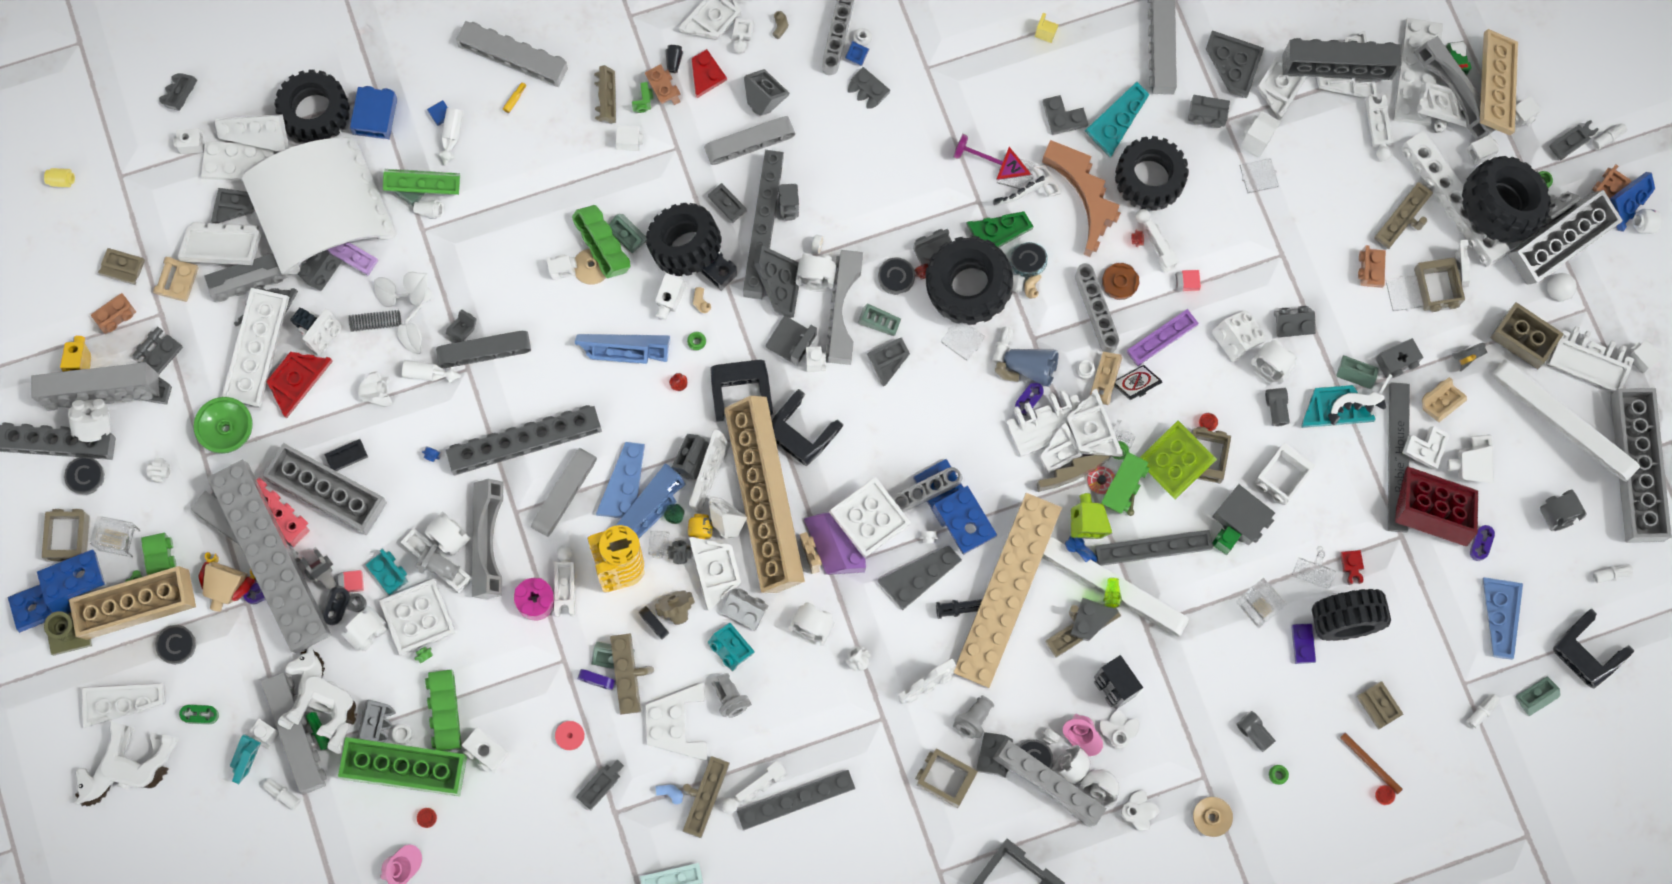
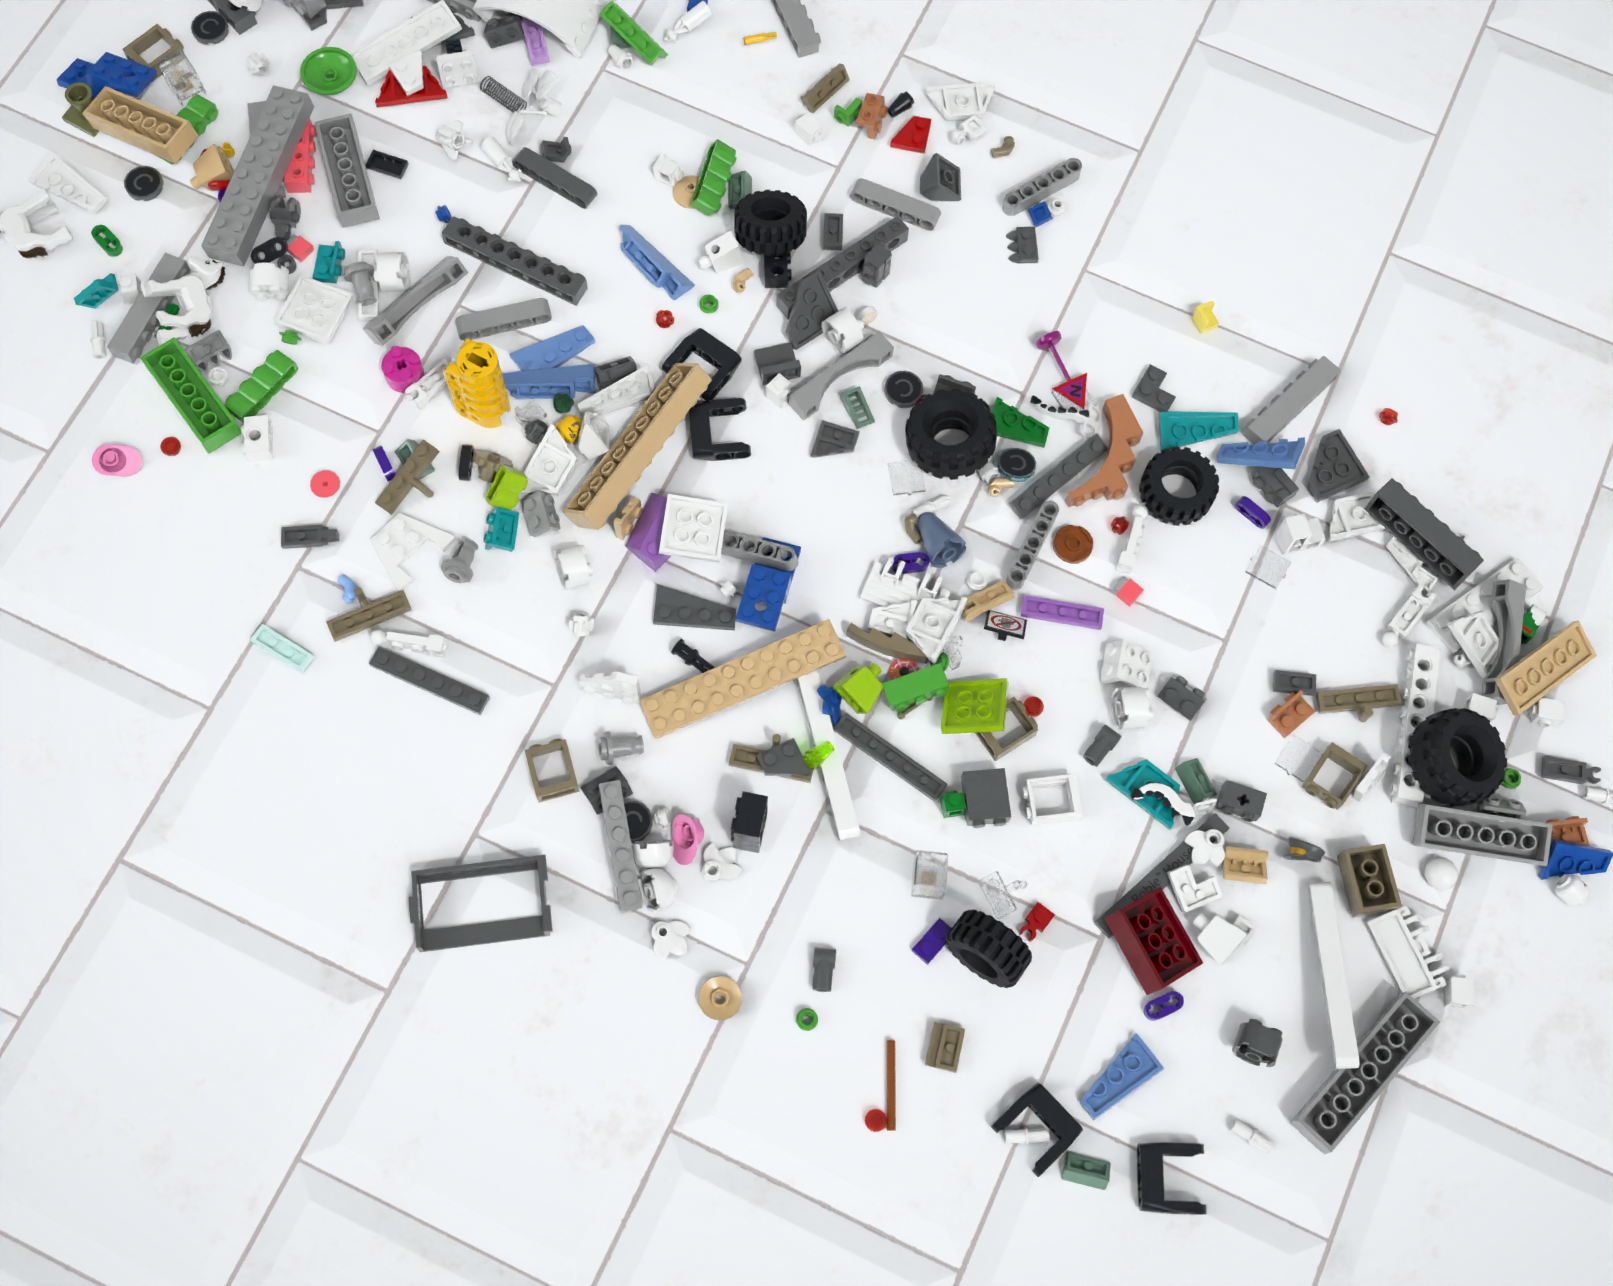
camera: 45 degrees right, 5 degrees down
none -> white wing [389,50,424,96]
none -> lime brick [485,464,528,510]
none -> black connector [991,1082,1083,1177]
none -> dark grey plate [1009,433,1108,519]
none -> white plate [1185,829,1225,866]
none -> medium blue wing [1216,437,1306,469]
none -> dark purple beam [1235,496,1271,529]
none -> dark grey plate [1273,670,1316,696]

